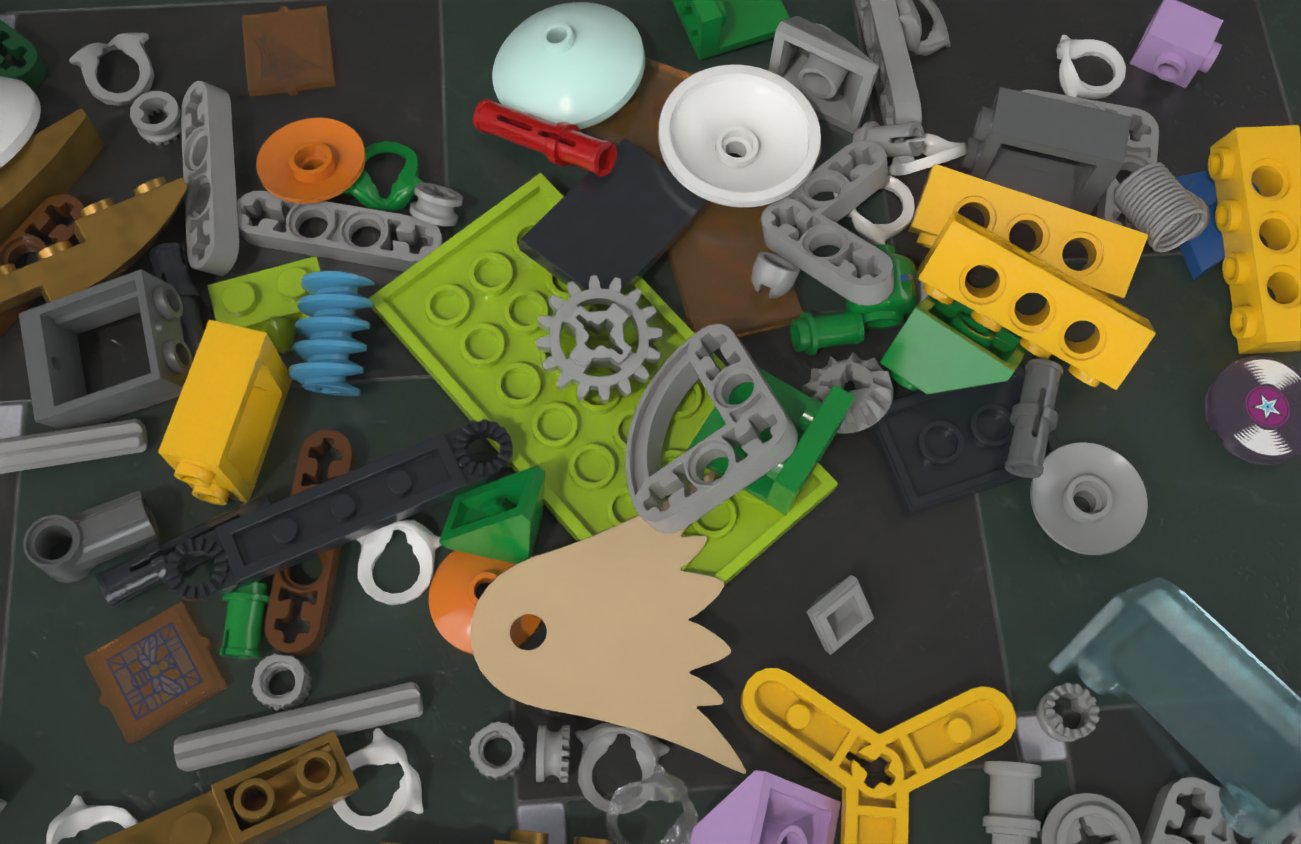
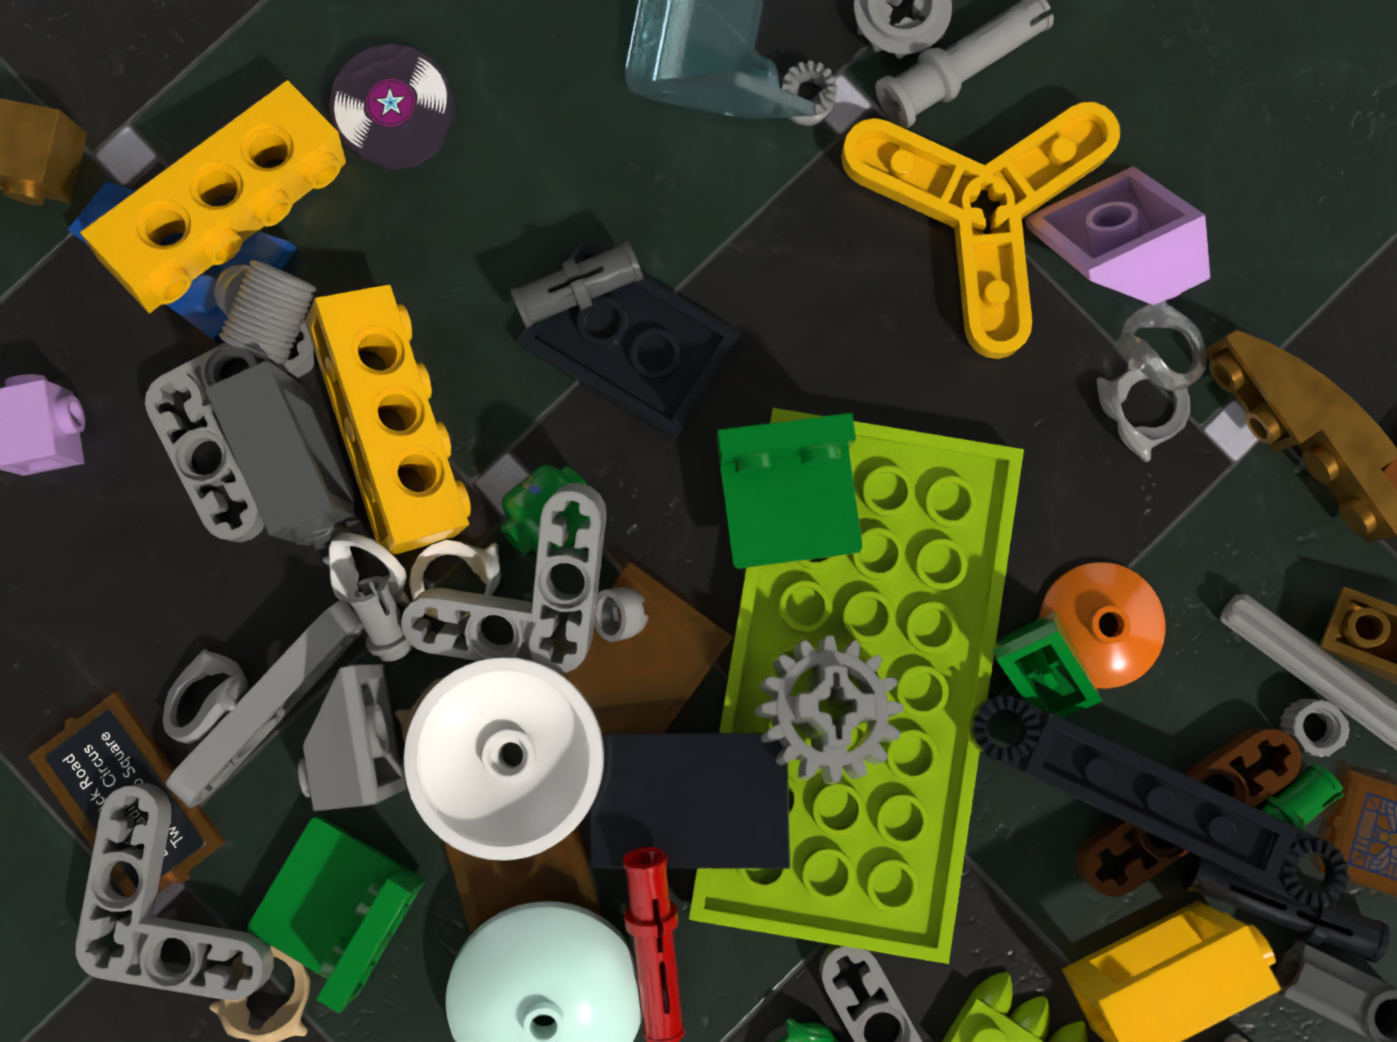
camera: 125 degrees left, 15 degrees up
dark azure piece [288,271,375,396] -> none
white piece [333,728,424,831] -> none
white piece [356,520,442,605] -> none
light grey bush [410,183,463,226] -> none
light grey axle [469,721,526,781] -> none
tan piece [470,472,746,774] -> none
light grey bush [536,725,570,783] -> none
light grey beam [625,324,798,534] -> none
green pin [790,311,864,356] -> none
light grey gear [802,352,893,433] -> none
light grey slope [806,575,874,655] -> none
slope [880,295,1028,394] -> none
yellow brick [918,211,1156,390] -> none
light grey dish [1030,442,1148,555] -> none
white piece [1056,35,1126,99] -> none

